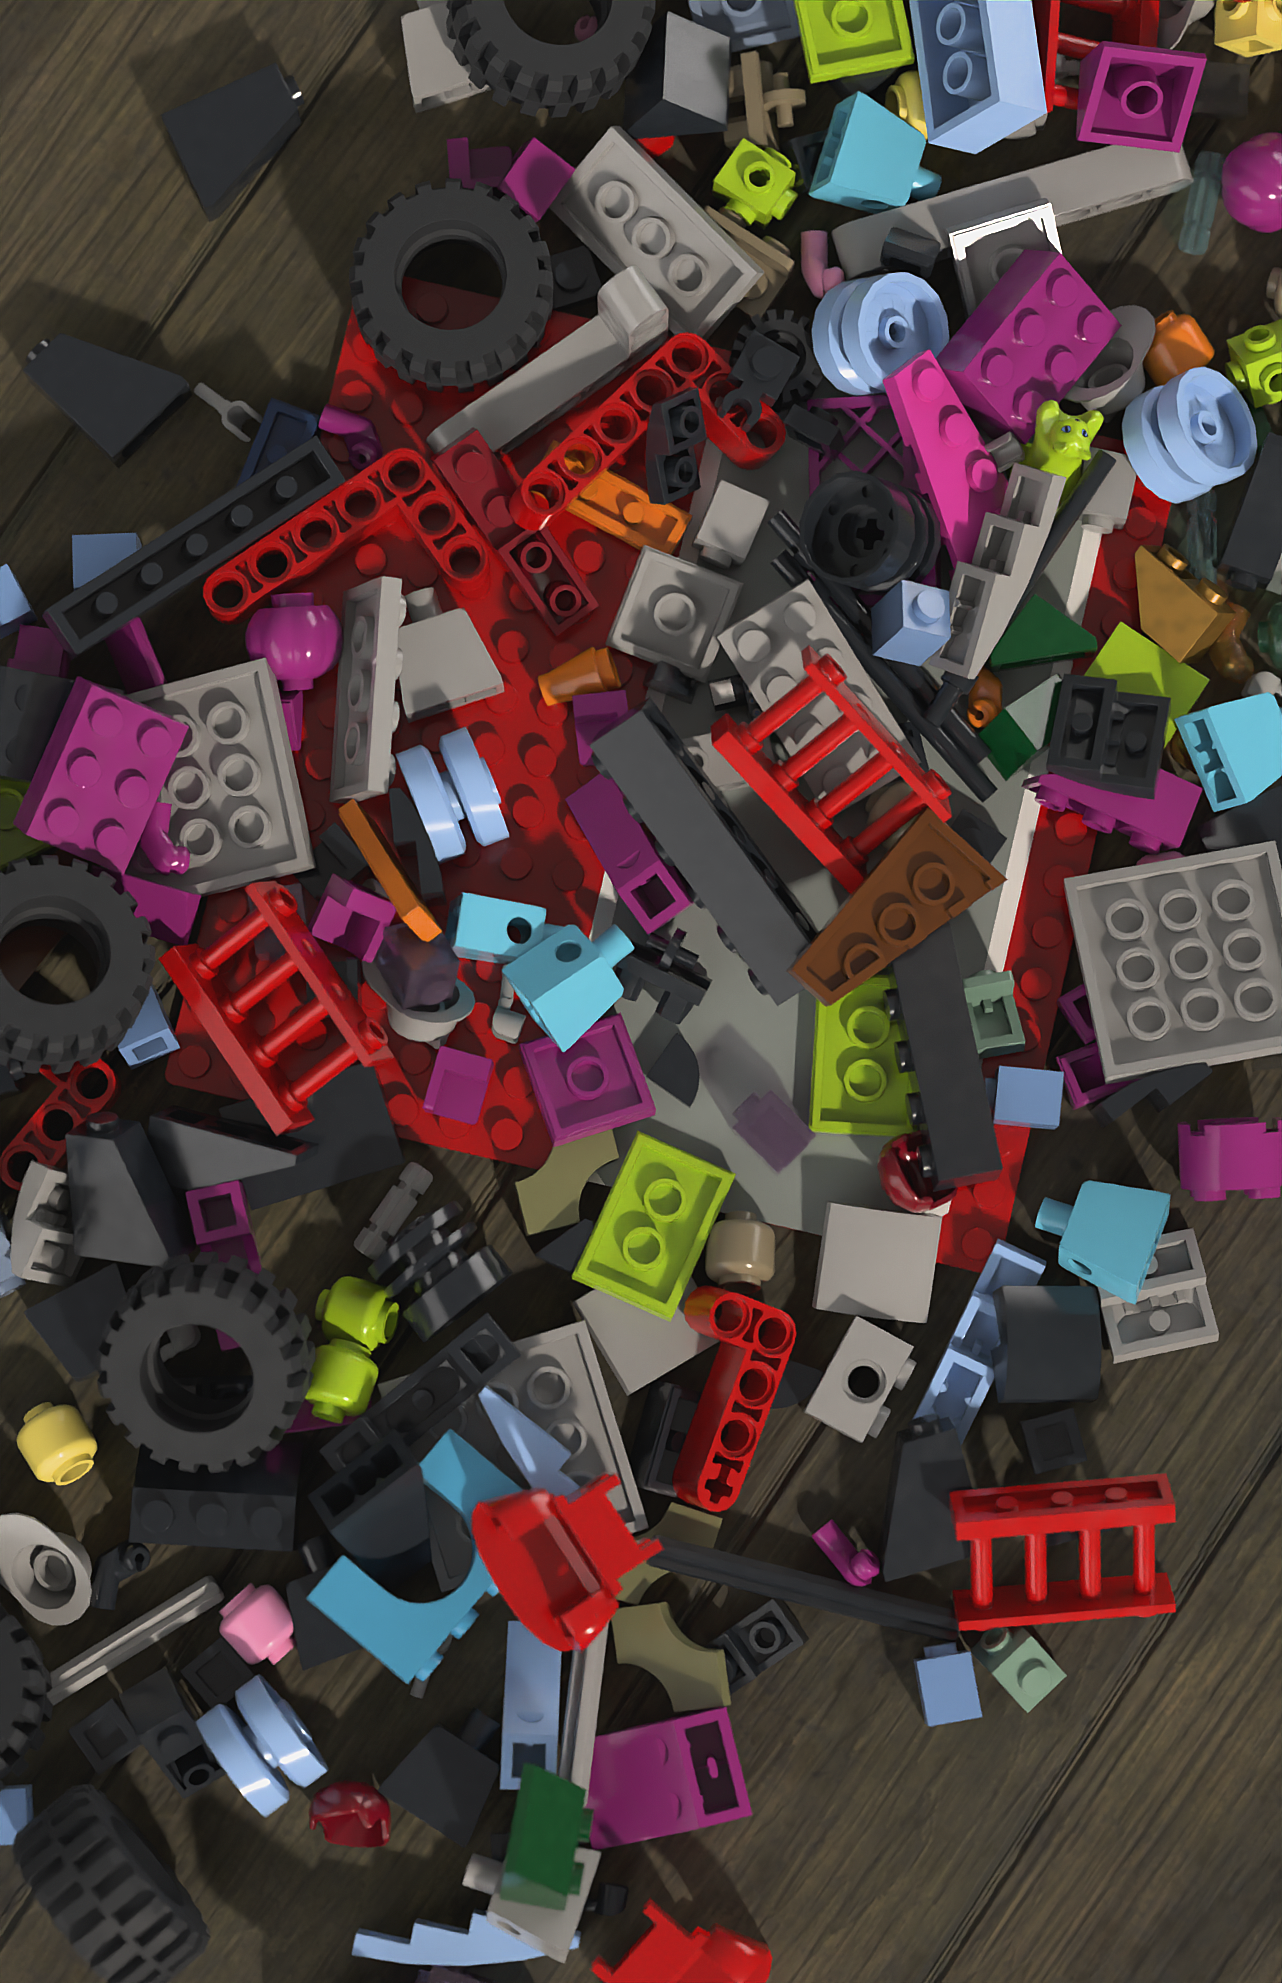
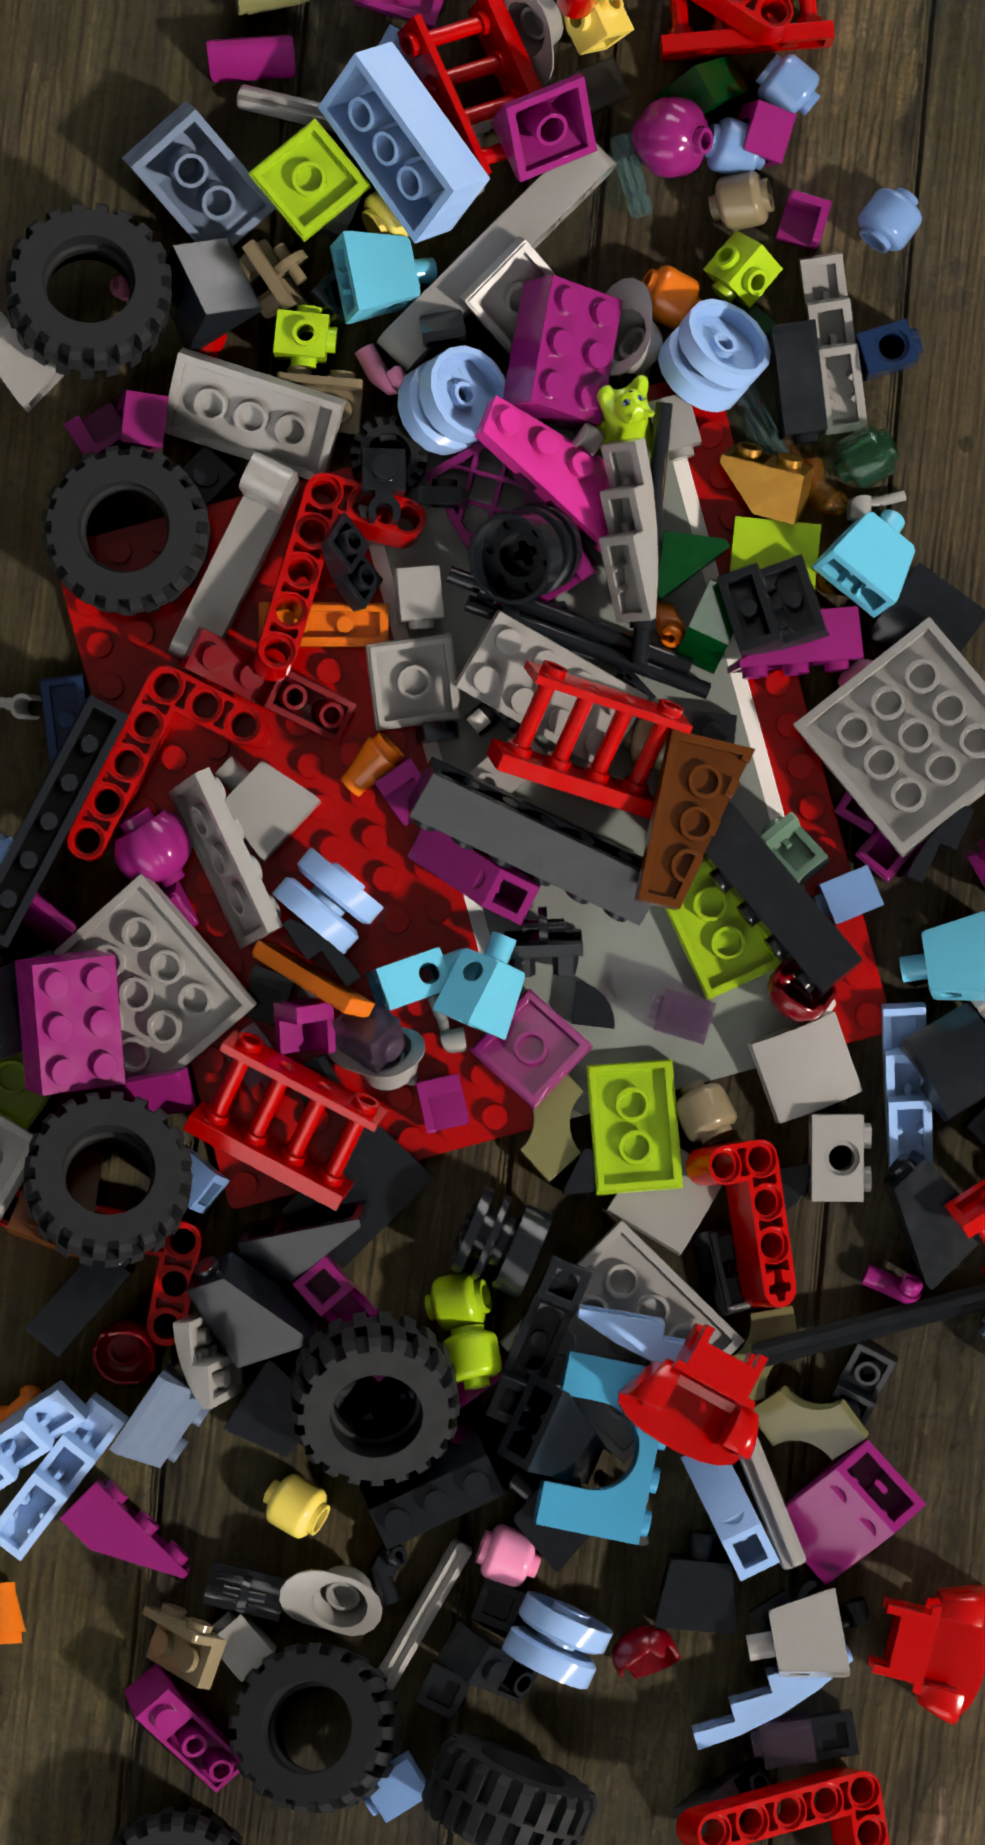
camera: 30 degrees left, 5 degrees up
magenta arm [140,802,190,876] -> none
magenta arm [318,403,383,471] -> none
light grey axle [354,1162,433,1260] -> none
dark green slope [499,1763,594,1911] -> none
medium blue brick [871,580,951,666] -> none

